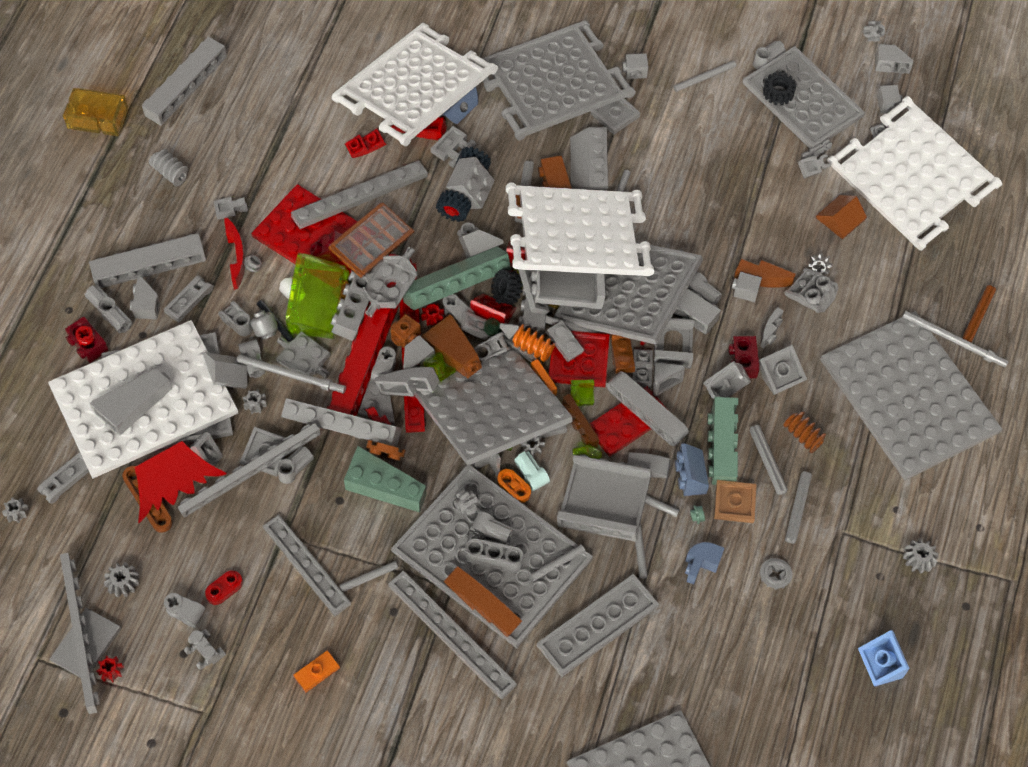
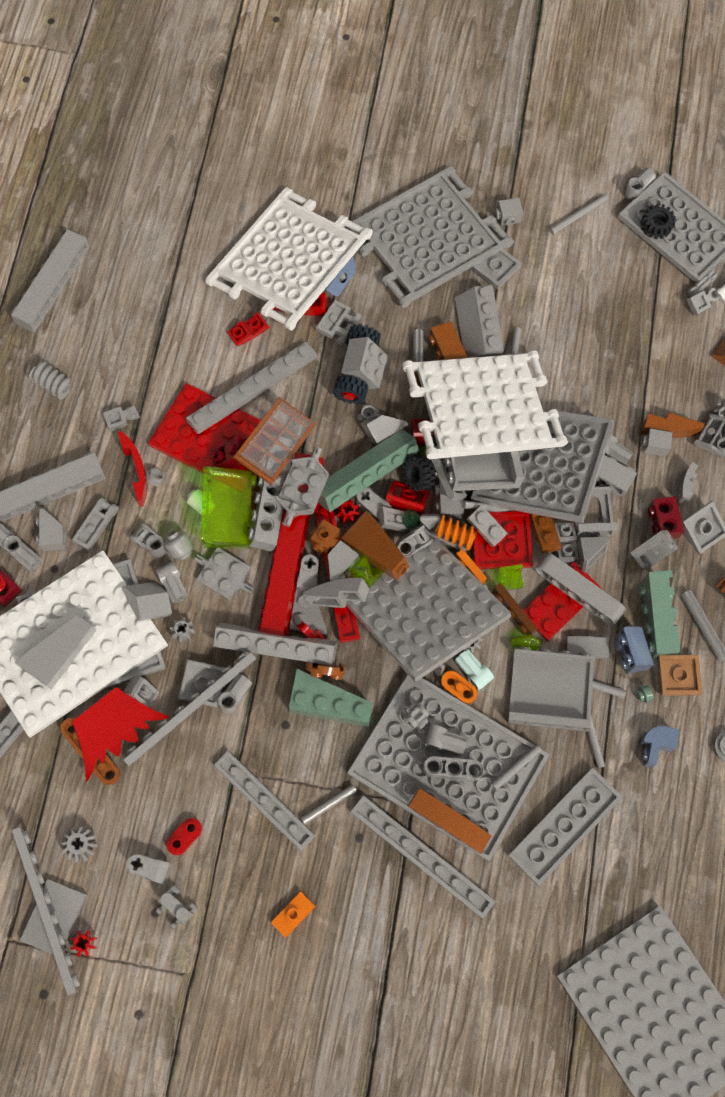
camera: 10 degrees left, 10 degrees up
light grey bar [237,354,346,394] -> none
black bar [256,300,295,342] -> none

